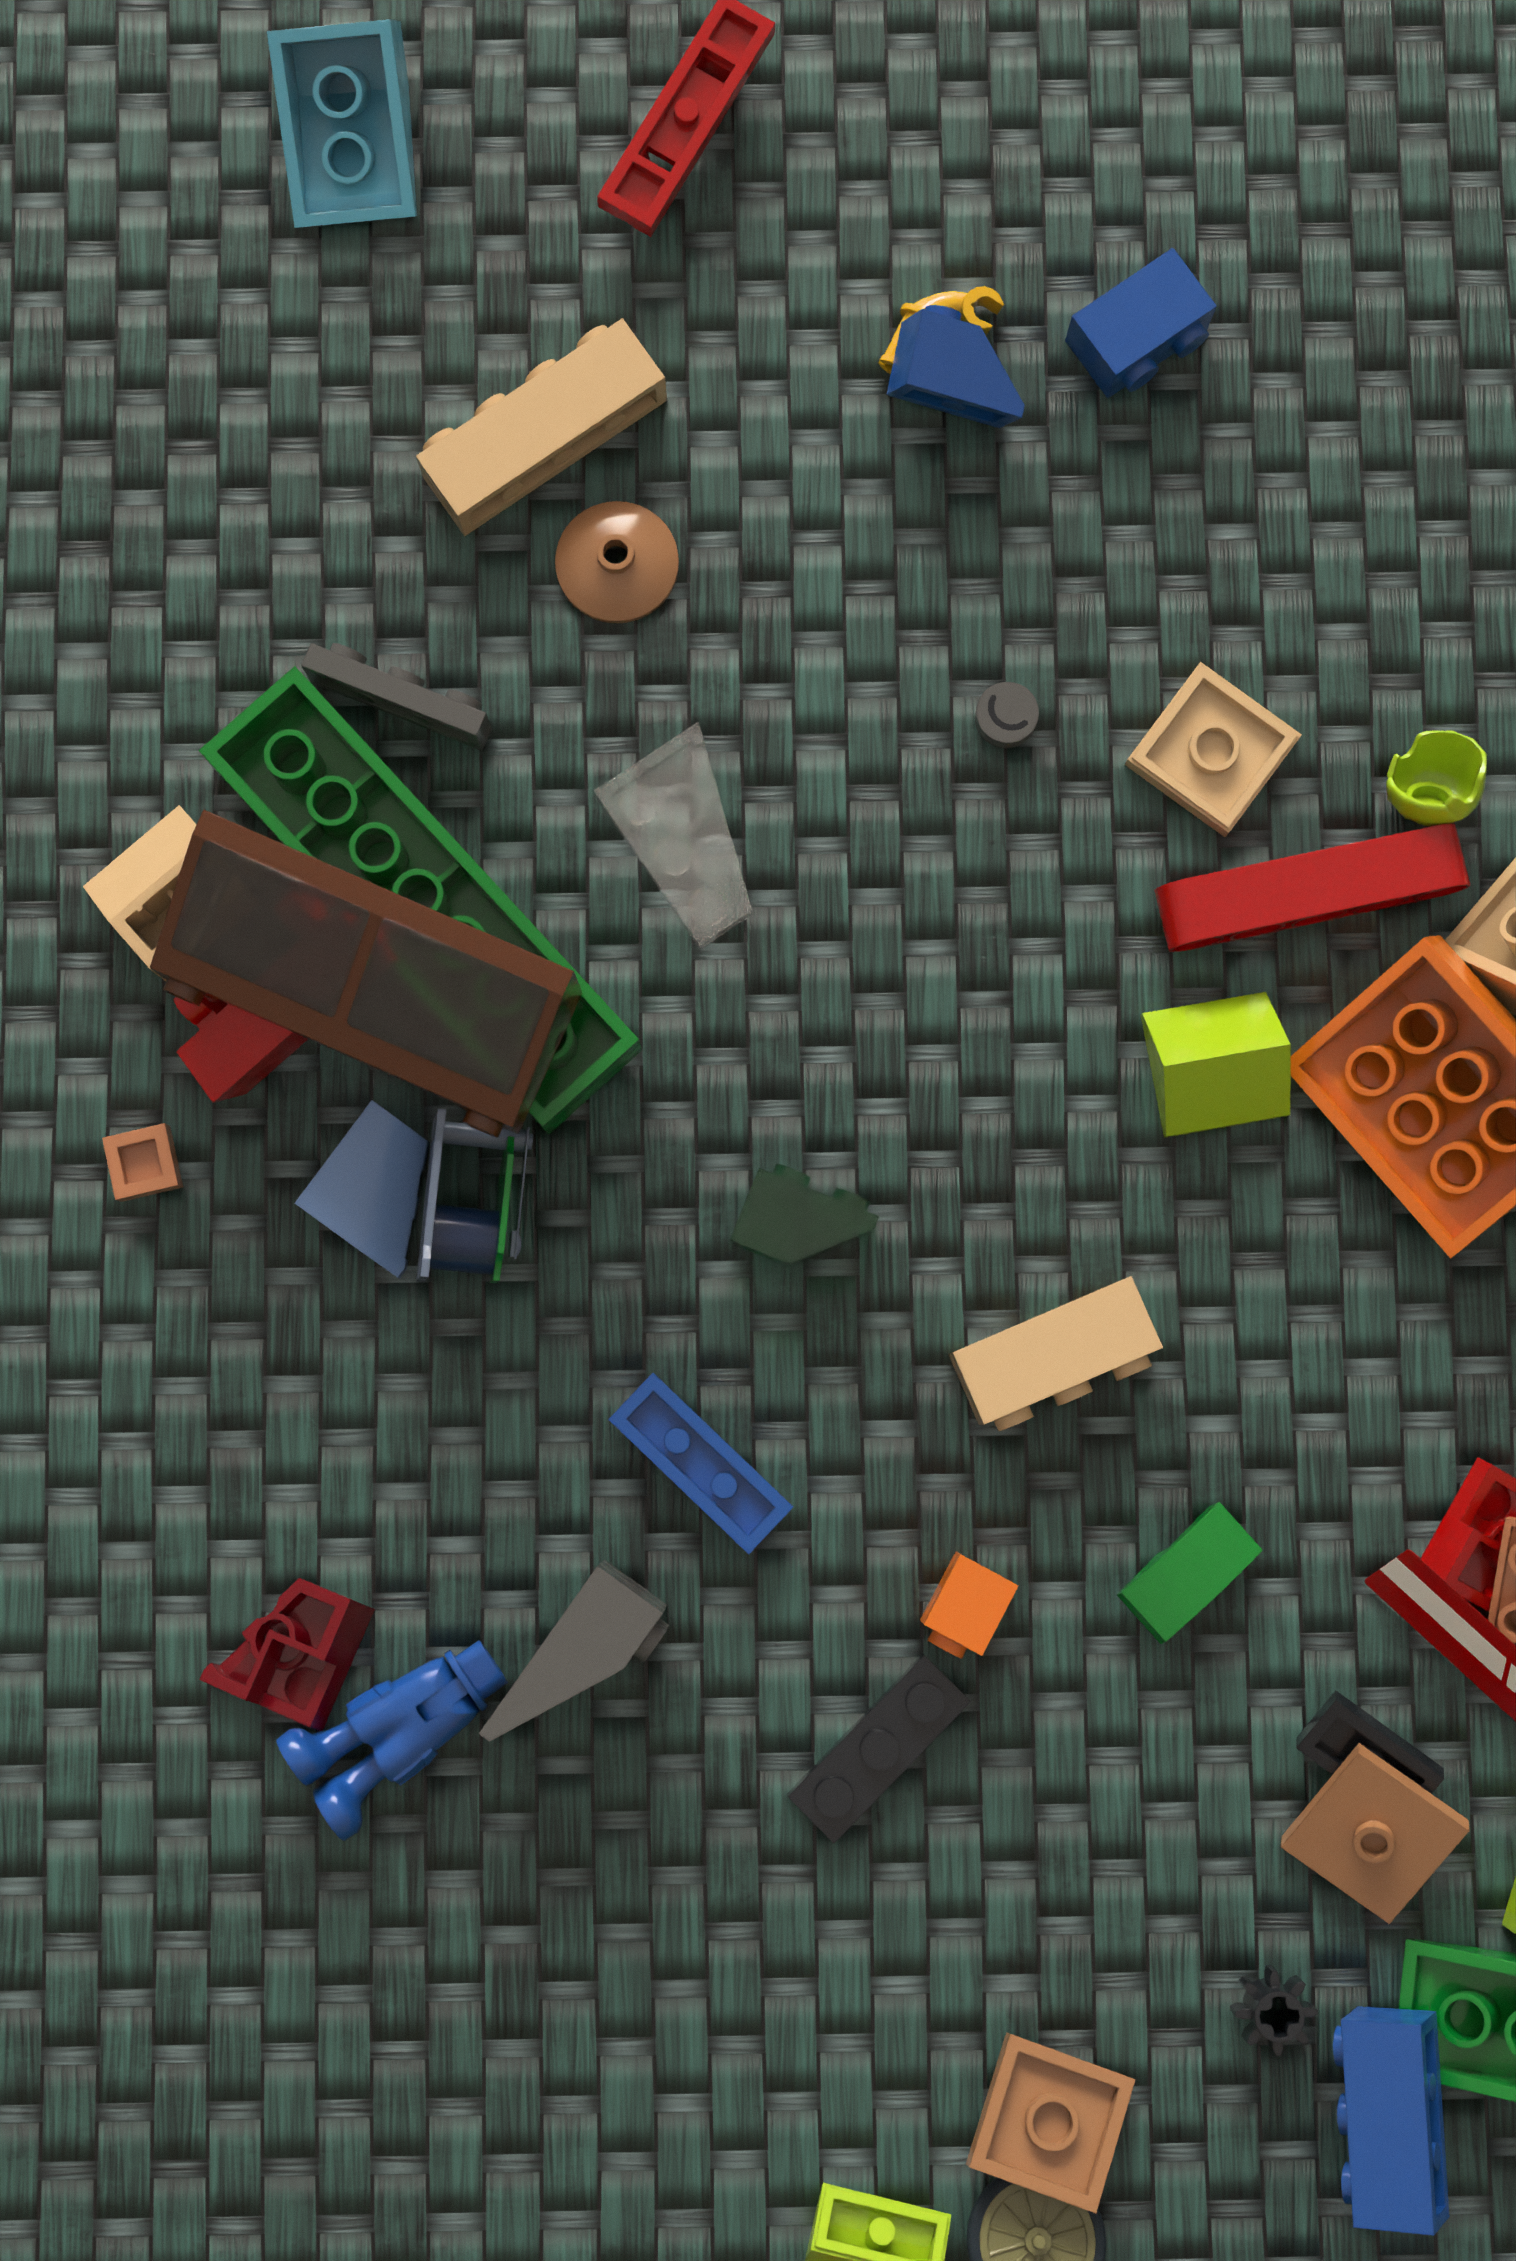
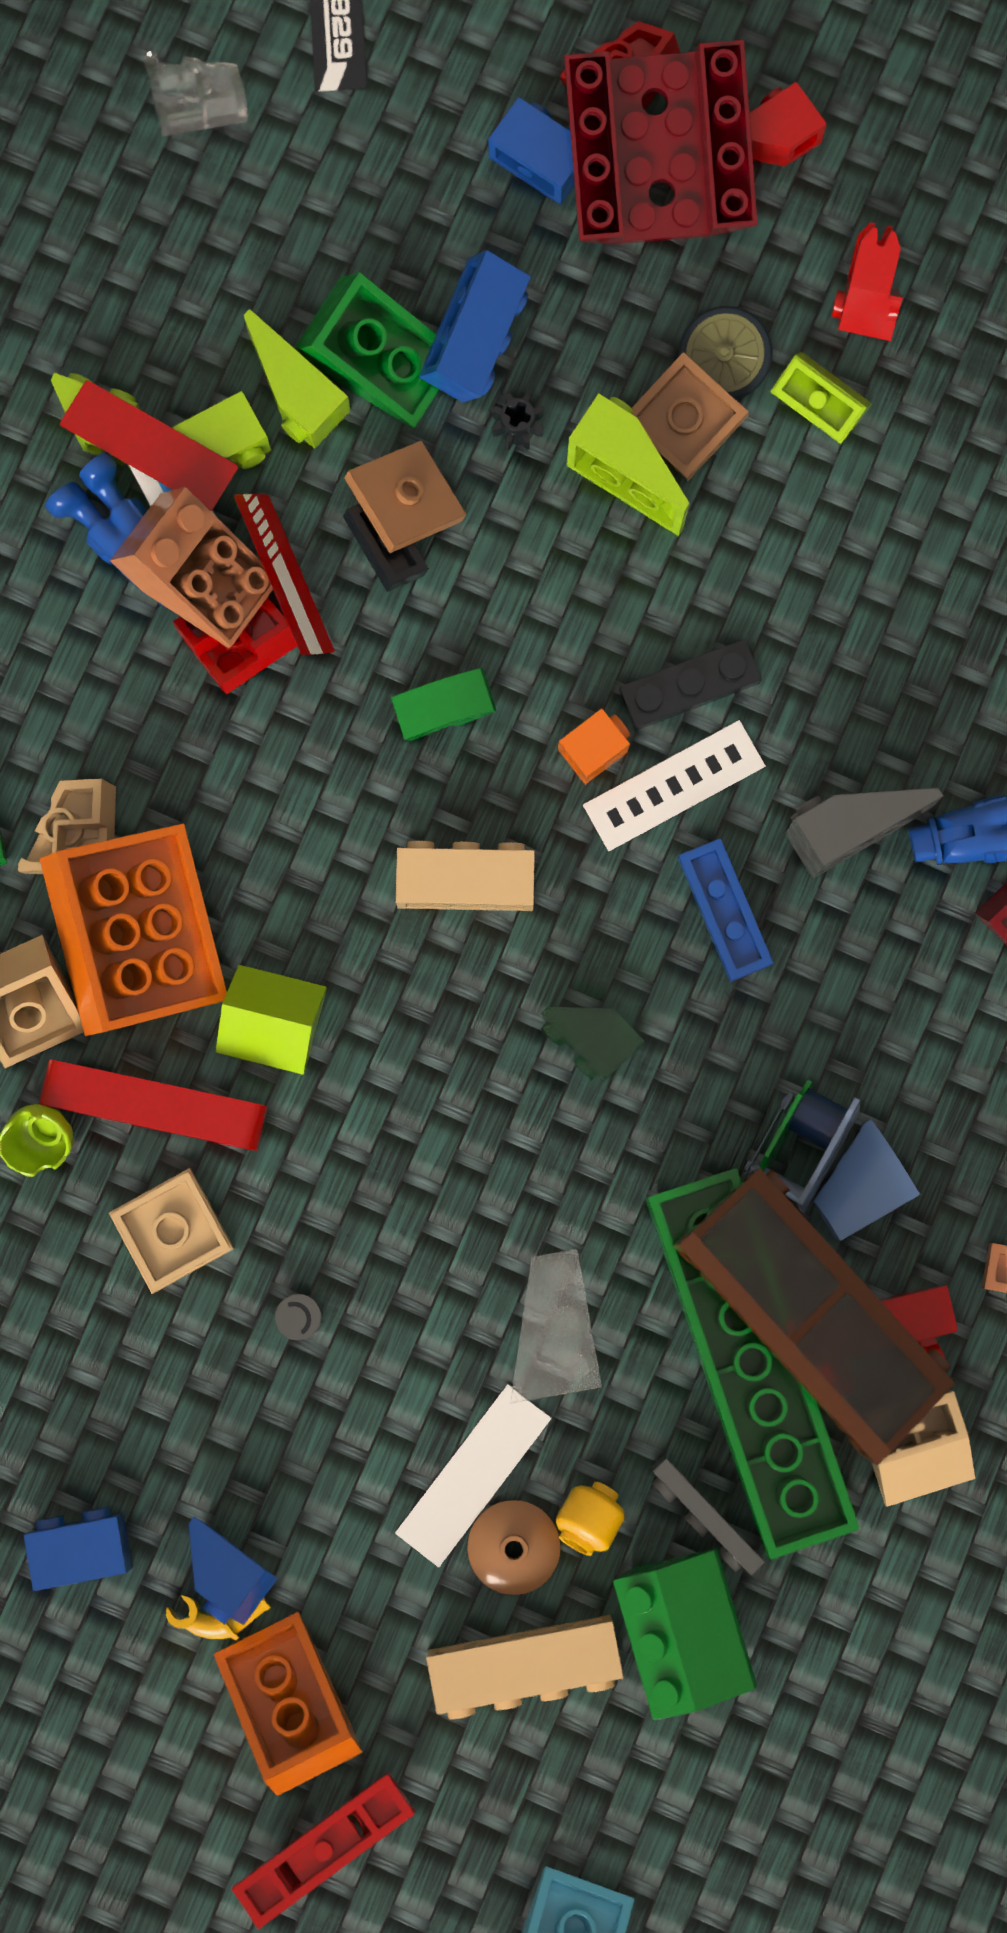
camera: 155 degrees left, 0 degrees up
none -> orange slope [213,1612,363,1796]
none -> white sticker [395,1384,552,1568]
none -> yellow head [556,1482,625,1556]
none -> lime slope [567,393,690,536]
none -> white sticker [583,720,766,851]
none -> green slope [613,1548,758,1720]

